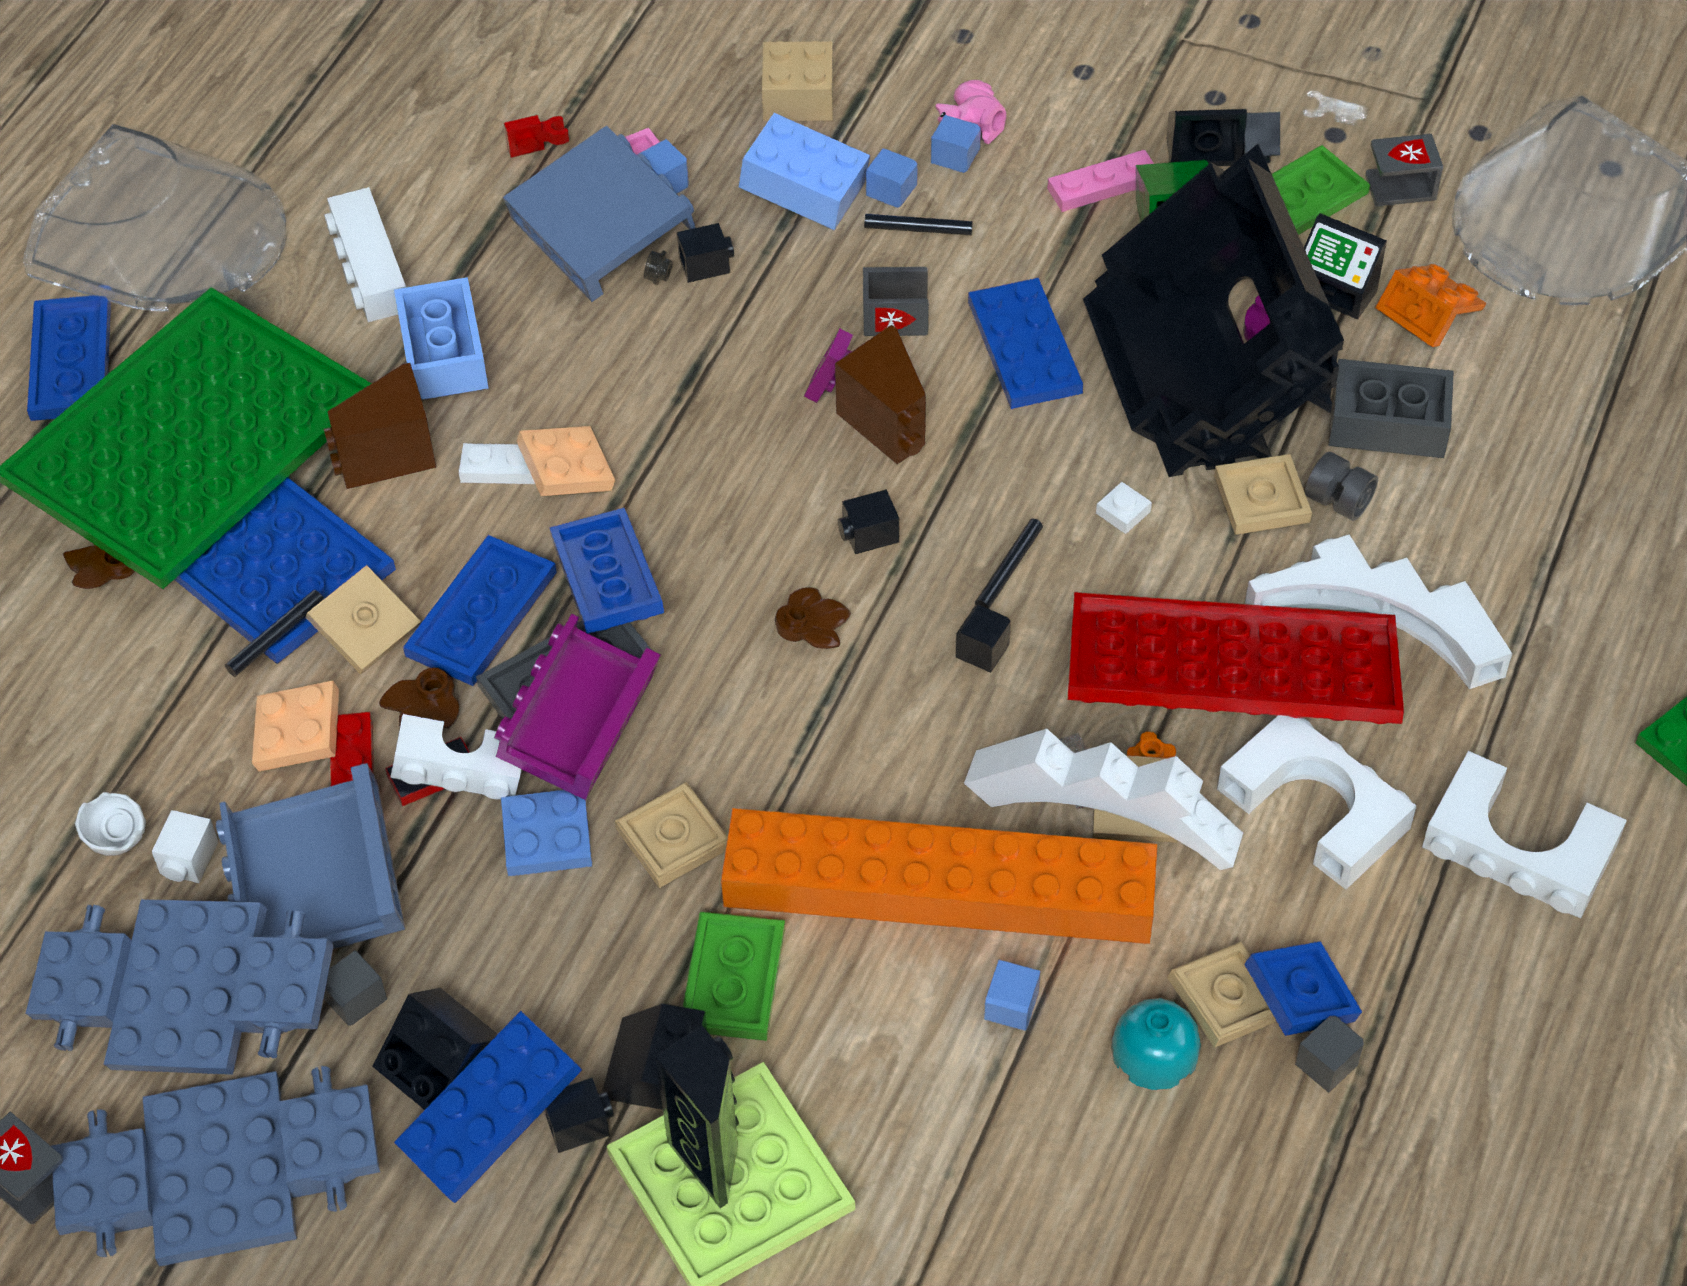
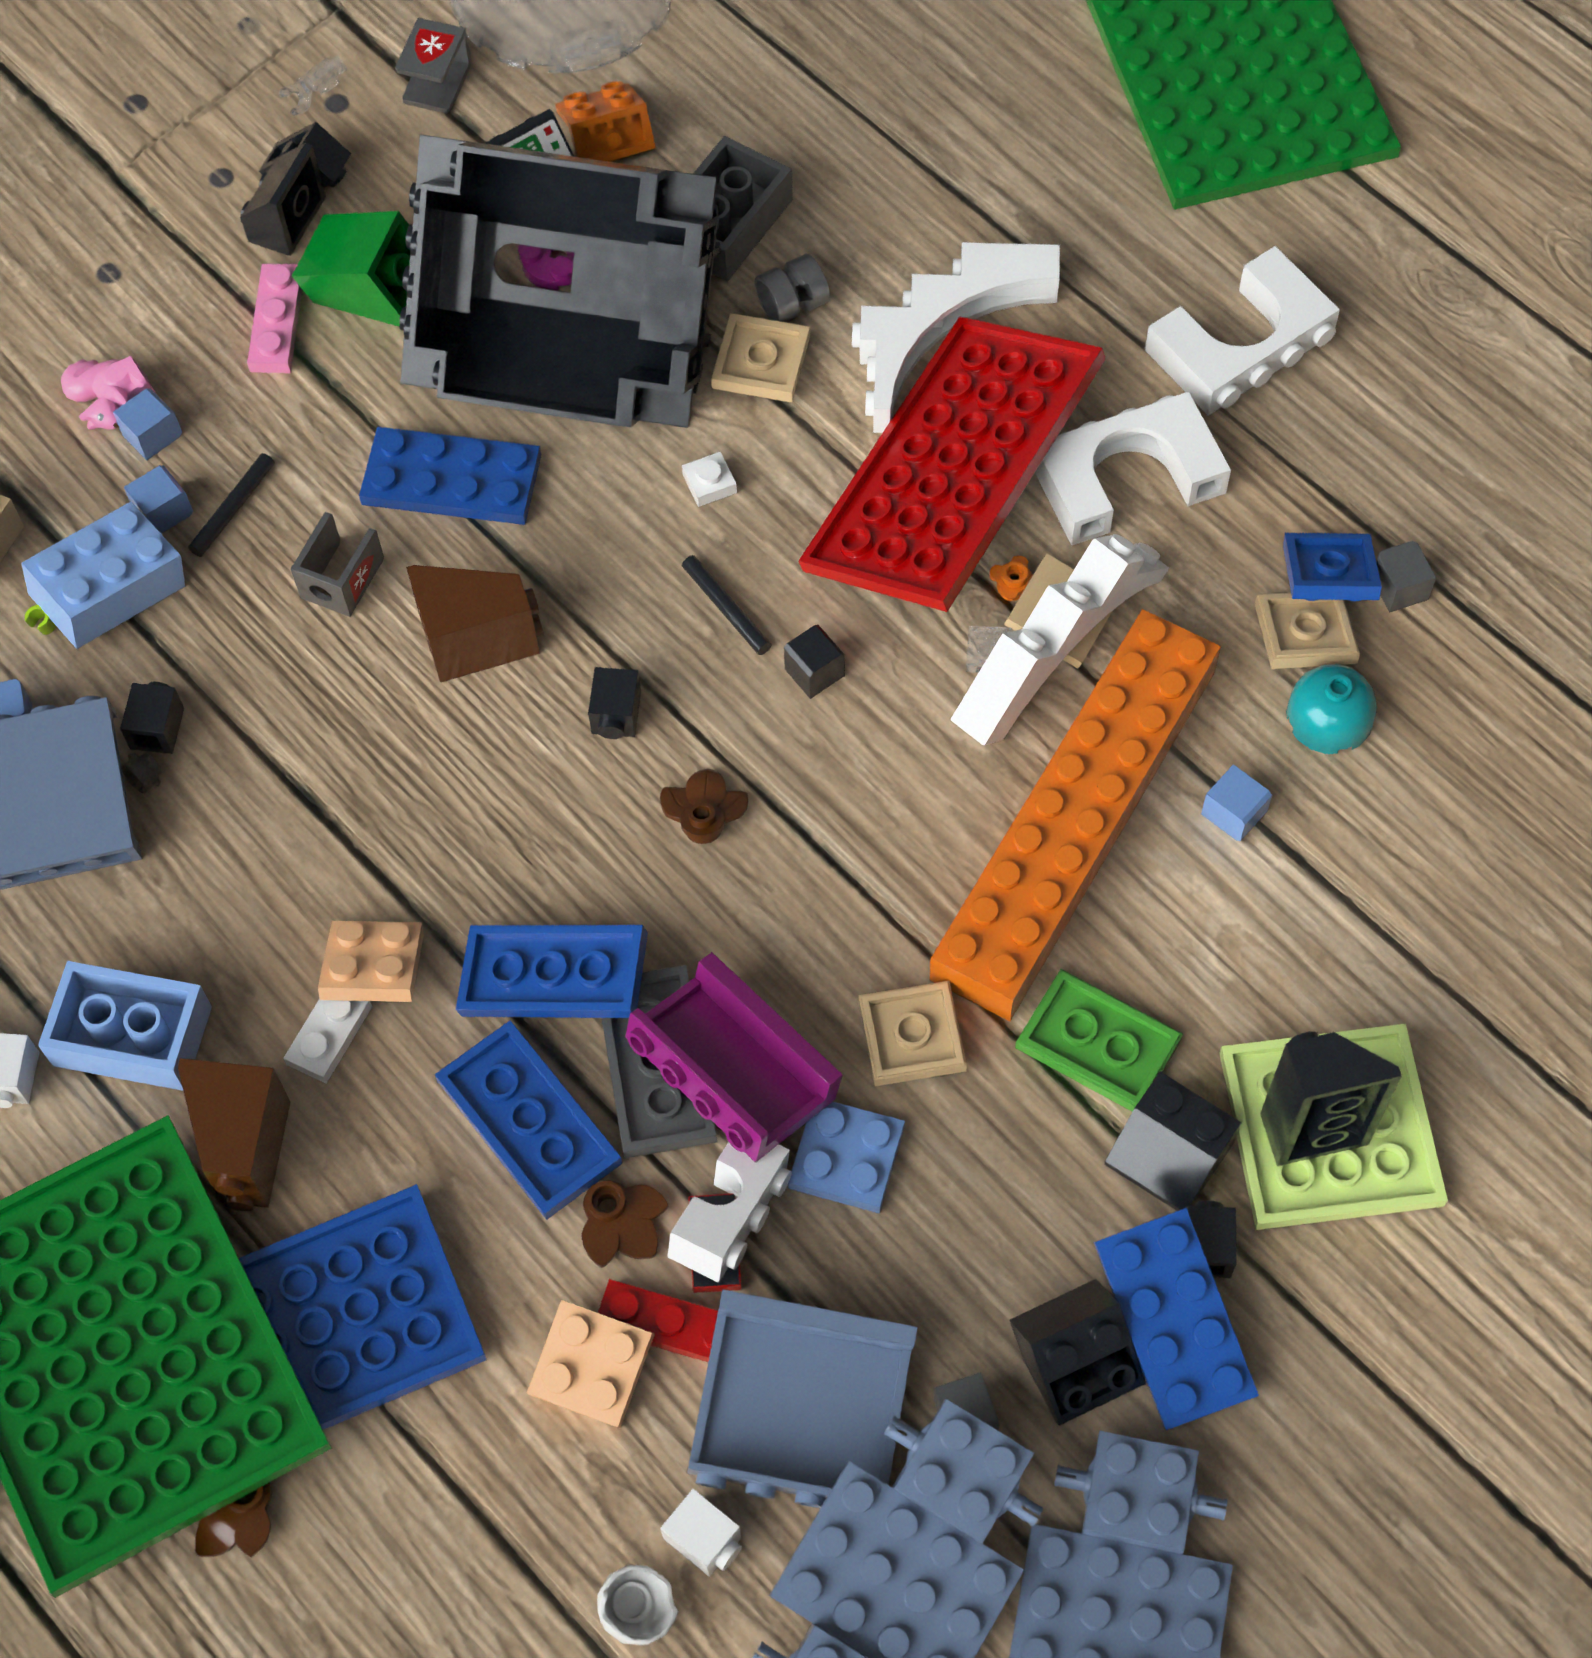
camera: 65 degrees left, 10 degrees up
black bar [225,589,324,677] -> none
tan plate [306,565,421,675] -> none
magenta plate [804,328,853,403] -> none
bright green tile [1272,145,1370,235] -> none

